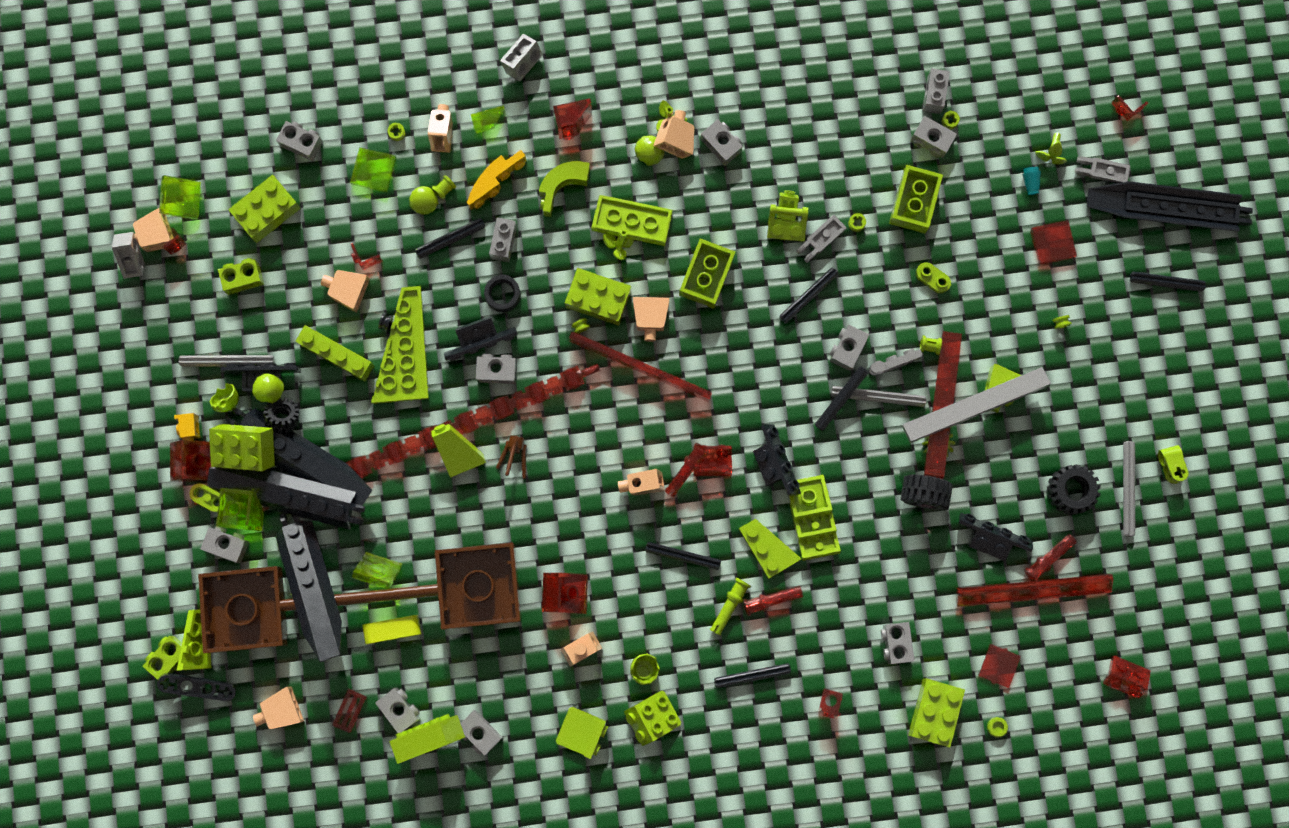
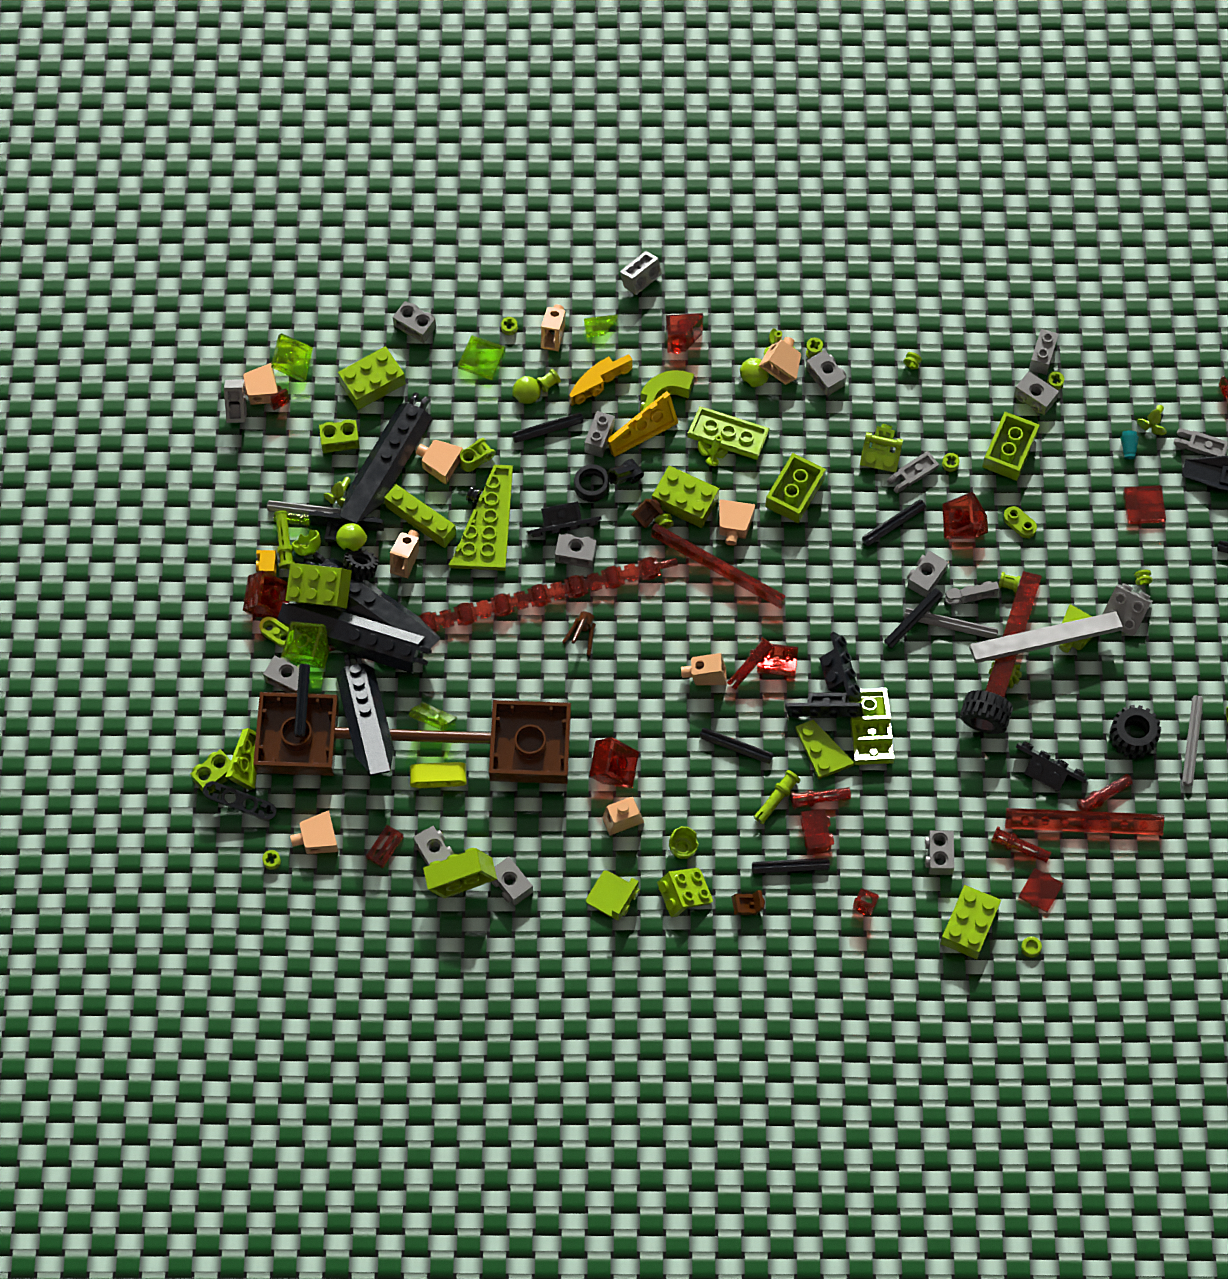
camera: 10 degrees right, 15 degrees down
clear red bracket [350,243,383,270] -> none
lime slope [431,424,486,478] -> none
clear red bracket [1103,655,1151,698] -> none
none -> lime bush [262,850,281,870]
none -> clear neon green axle [273,513,310,525]
none -> lime pin [275,511,295,569]
none -> black axle [294,664,310,738]
none -> lime plant [323,477,351,507]
none -> black hinge [339,392,433,524]
none -> light nougat torso [390,530,419,579]
none -> lime piece [460,438,496,472]
none -> yellow wing [607,391,679,457]
none -> black piece [607,459,644,485]
none -> reddish brown bracket [631,499,664,528]
none -> reddish brown bracket [731,890,765,916]
none -> black bracket [785,693,865,718]
none -> clear red brick [800,809,834,855]
none -> lime bush [806,337,823,359]
none -> lime bush [903,352,922,369]
none -> clear red slope [943,492,988,539]
none -> clear red pin [991,826,1051,863]
none -> light grey bracket [1103,583,1153,636]

